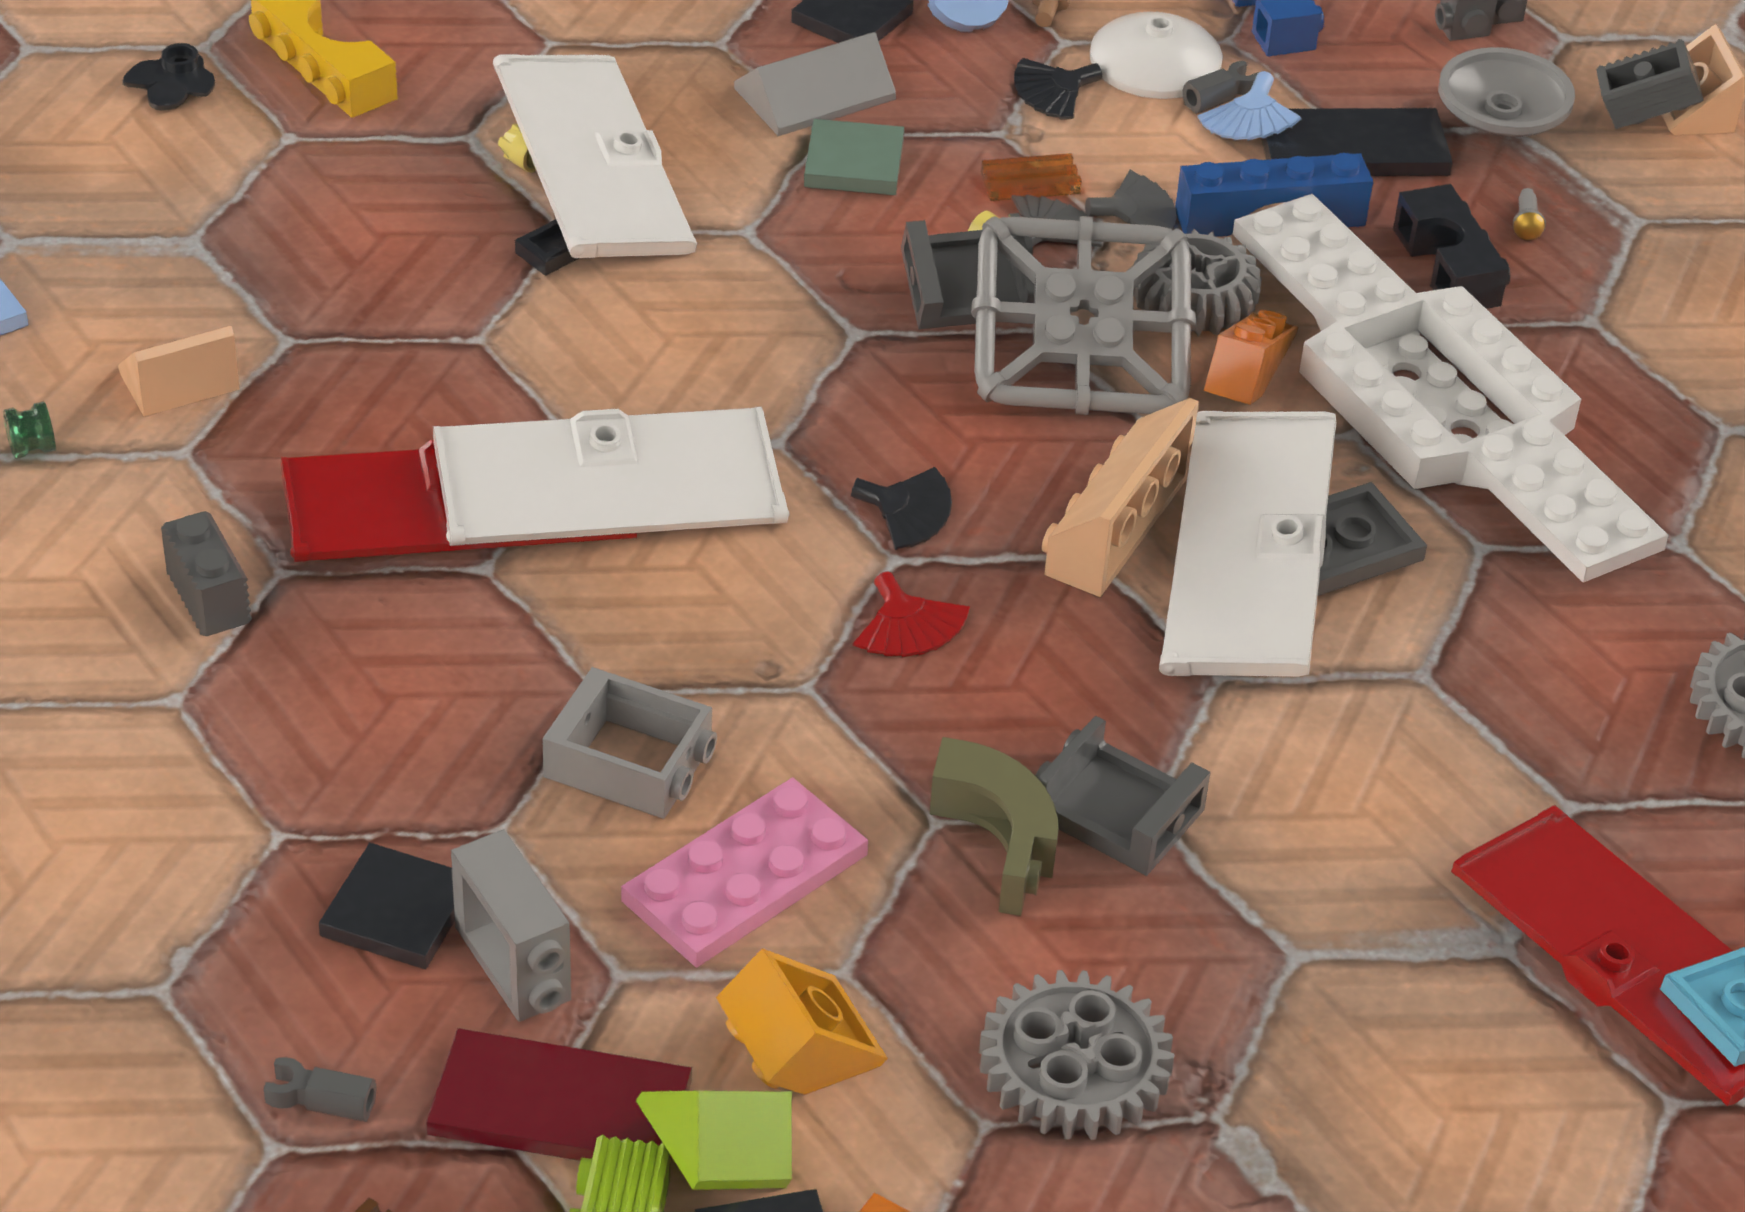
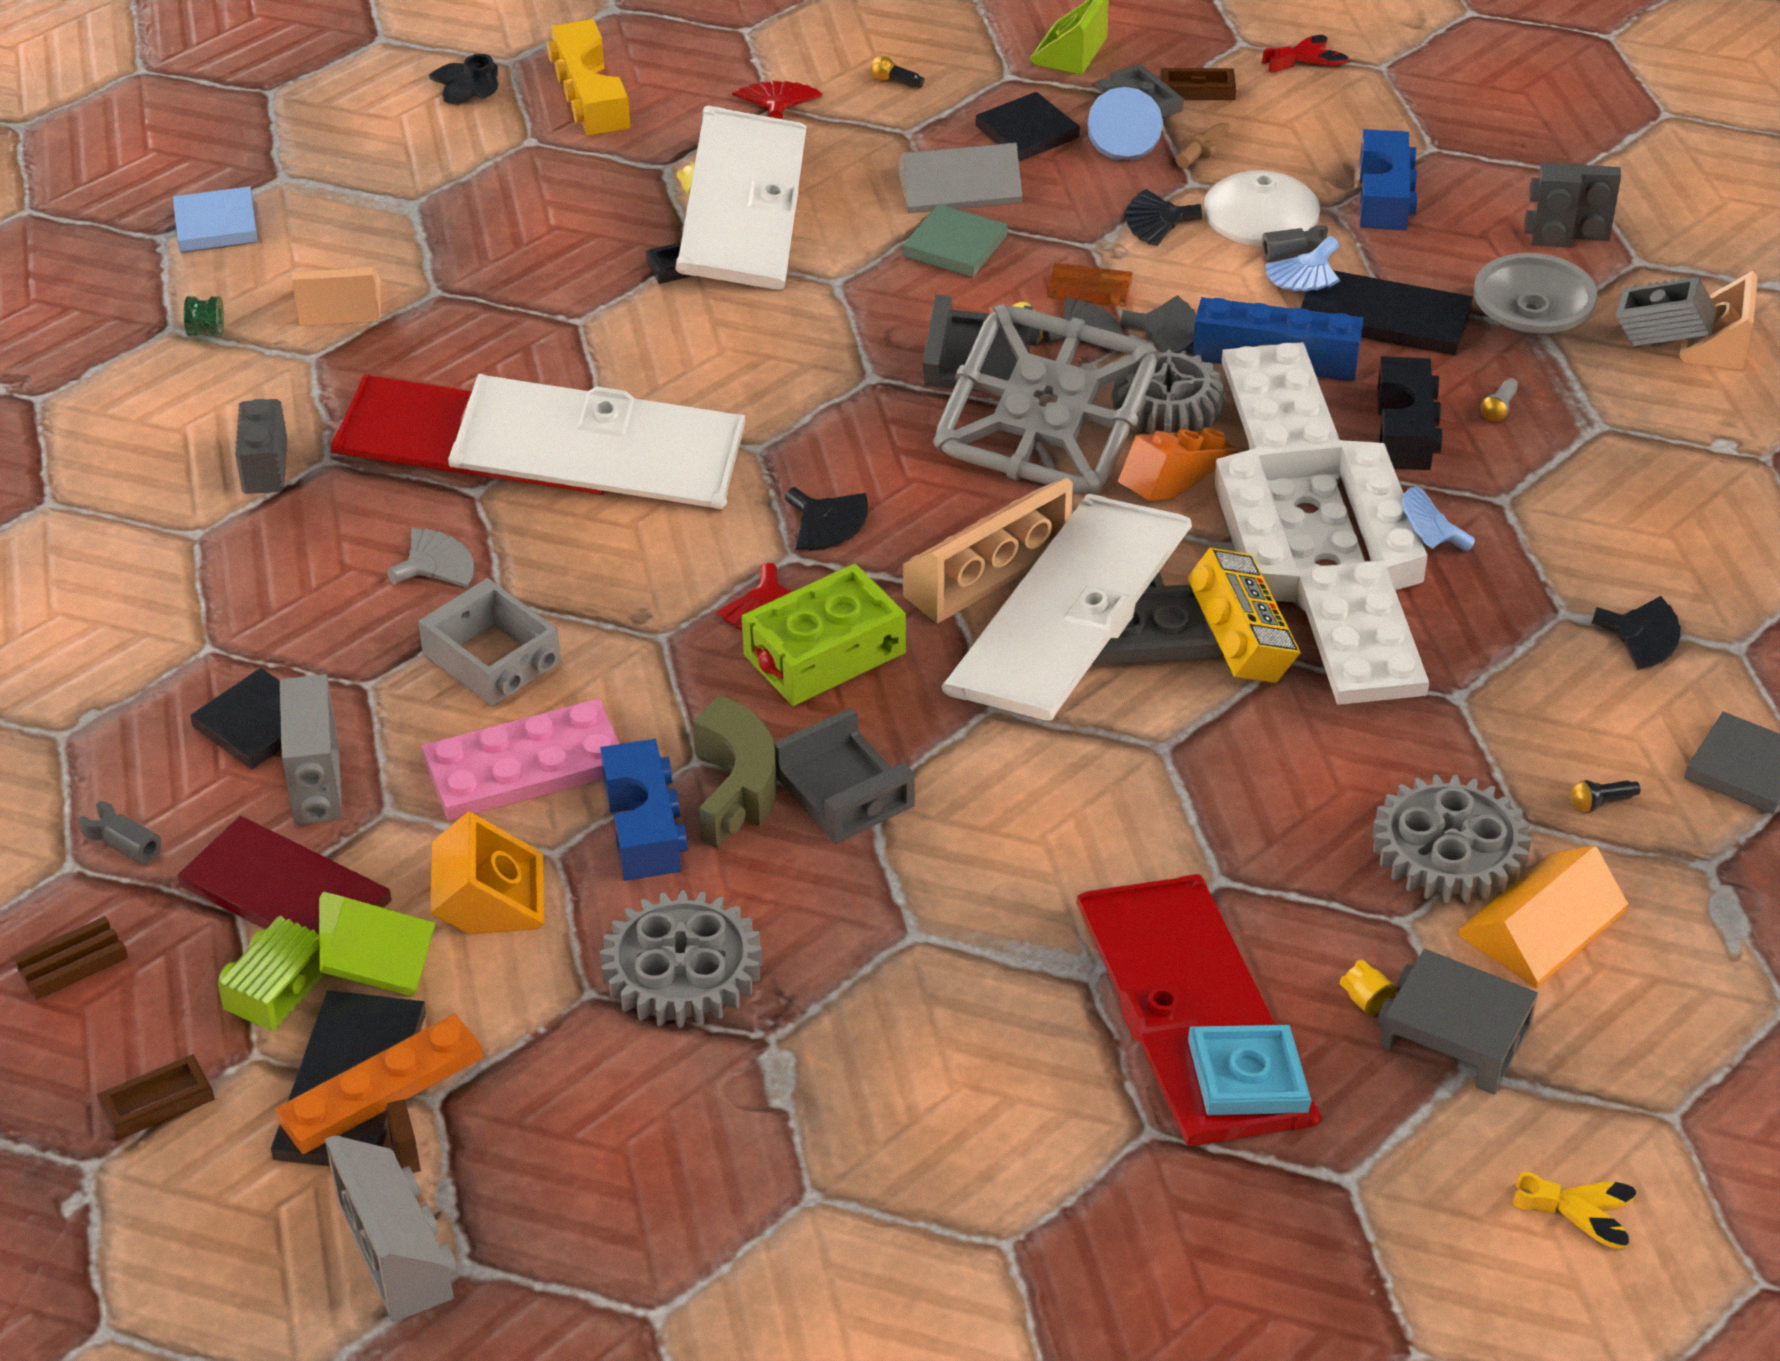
camera: 25 degrees right, 0 degrees up
none -> light grey hand [387,527,474,588]
none -> blue arch [600,739,688,881]
none -> red hand [732,80,822,119]
none -> lime piece [742,563,906,706]
none -> yellow brick [1187,547,1301,683]
none -> light blue hand [1402,486,1475,552]

